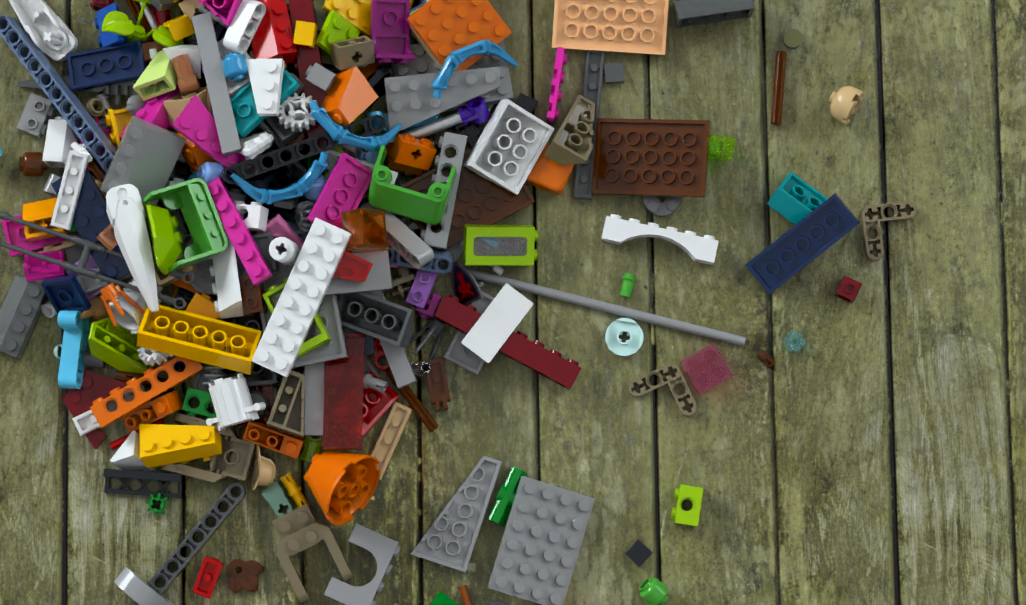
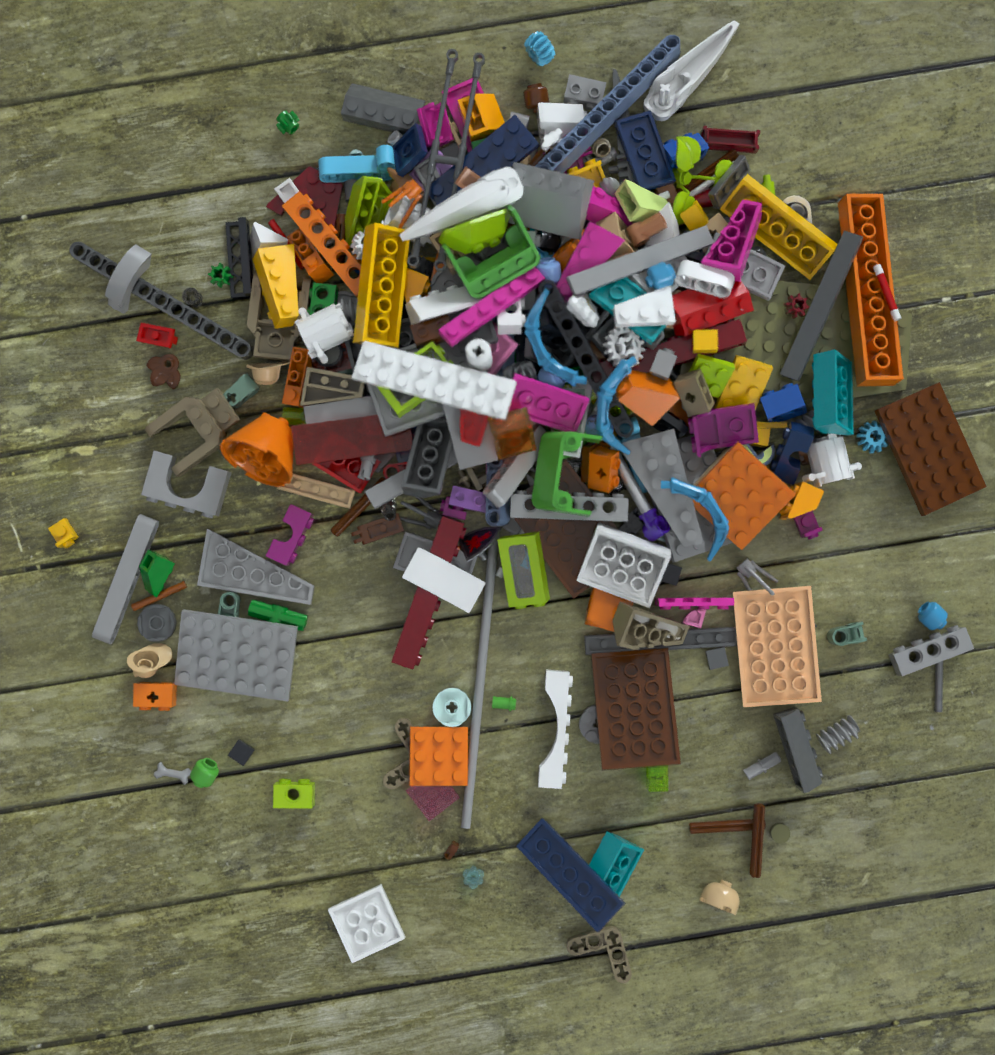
camera: 80 degrees right, 5 degrees up
white tile [50,150,90,230] -> none
yellow pin [280,472,310,507] -> none
dark red brick [834,276,862,304] -> none
none -> clear smoke bush [182,288,203,308]
none -> sand green piece [217,591,241,617]
none -> magenta arch [266,504,314,566]
none -> green gear [276,110,300,135]
none -> white plate [328,884,405,963]
none -> orange plate [409,727,468,786]
none -> bright pink tile [682,609,706,628]
none -> light grey plant [737,558,778,596]
none -> light grey axle [743,752,781,780]
none -> reddish brown axle [750,803,765,878]

